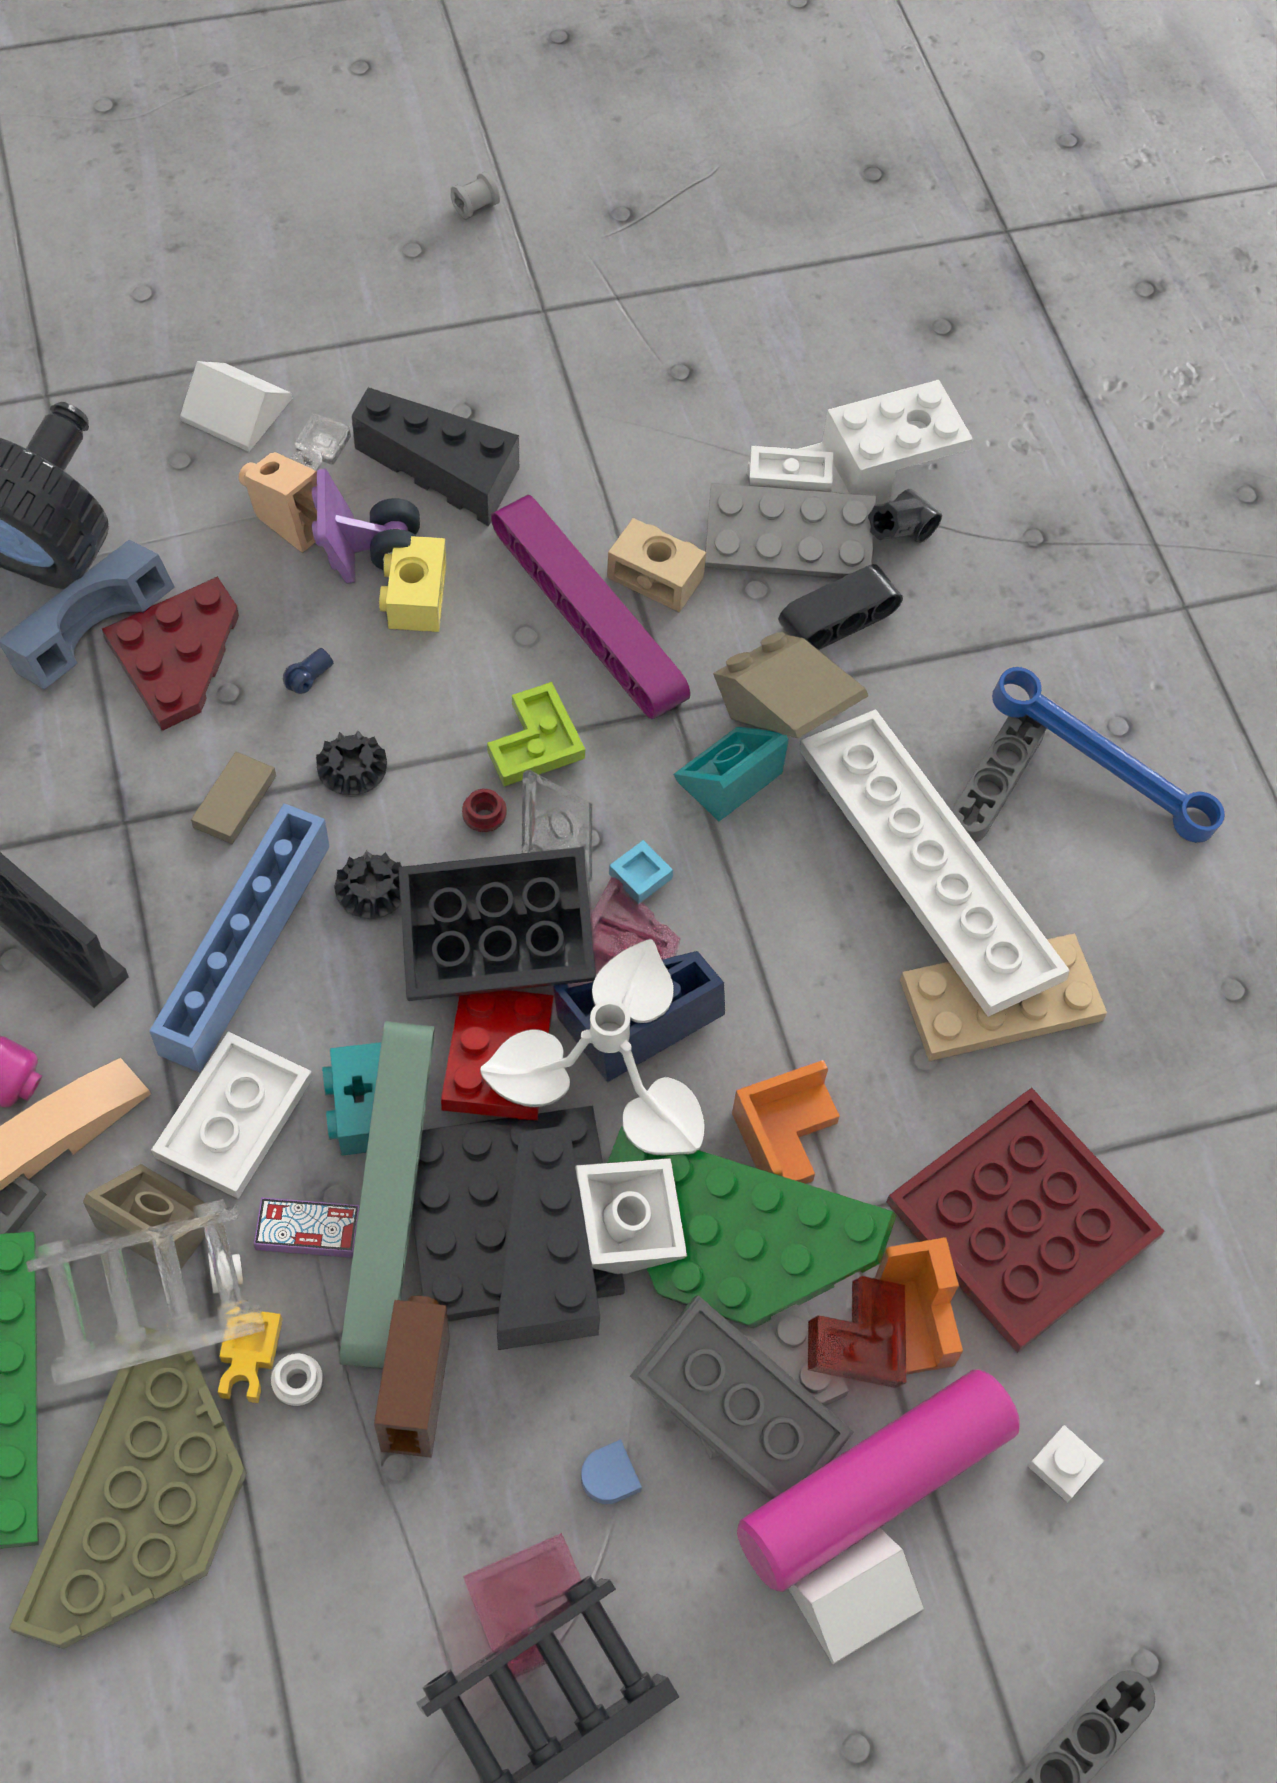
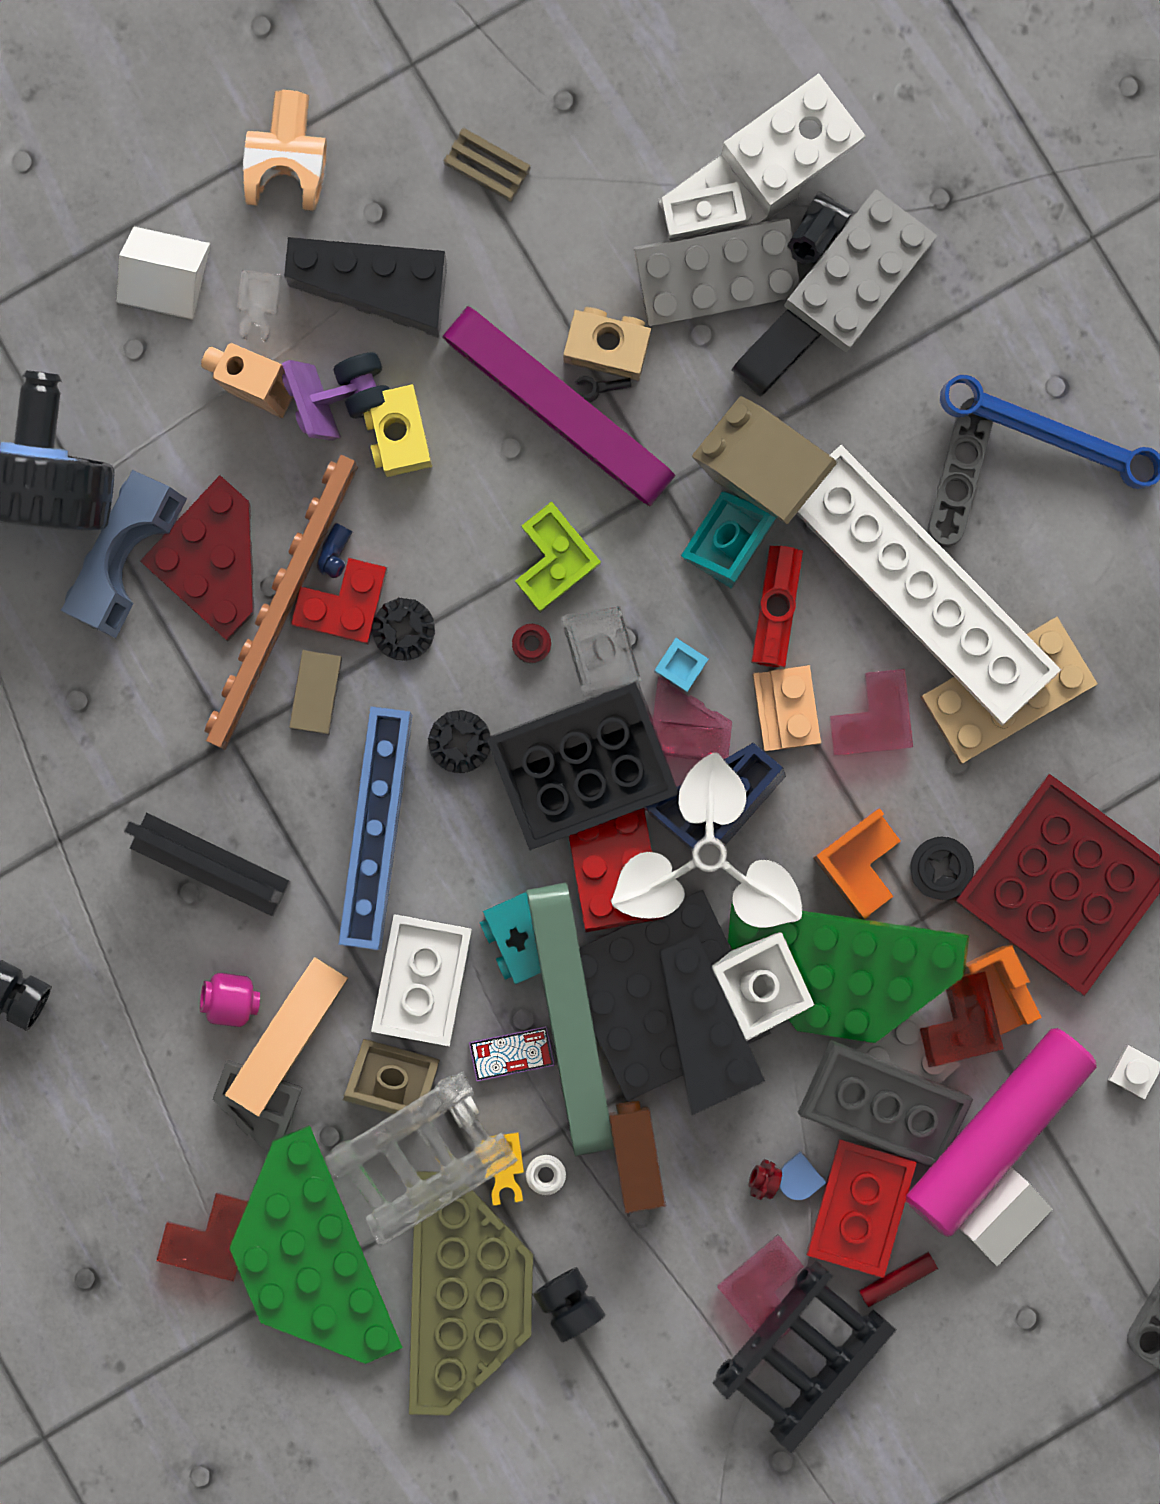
camera: 10 degrees left, 25 degrees up
none -> nougat plate [204,455,358,750]
none -> light nougat connector [243,90,327,211]
none -> red plate [291,558,387,644]
none -> dark tan tile [443,128,531,202]
none -> black wheel [533,1267,606,1343]
none -> black hand [575,376,632,402]
none -> dark red plate [748,1159,782,1200]
none -> red piece [751,545,803,668]
none -> light nougat plate [752,665,821,752]
none -> light grey plate [784,189,937,353]
none -> red plate [806,1139,917,1278]
none -> clear pink plate [829,669,913,756]
none -> dark red piece [859,1252,938,1308]
none -> black gear [910,837,974,900]

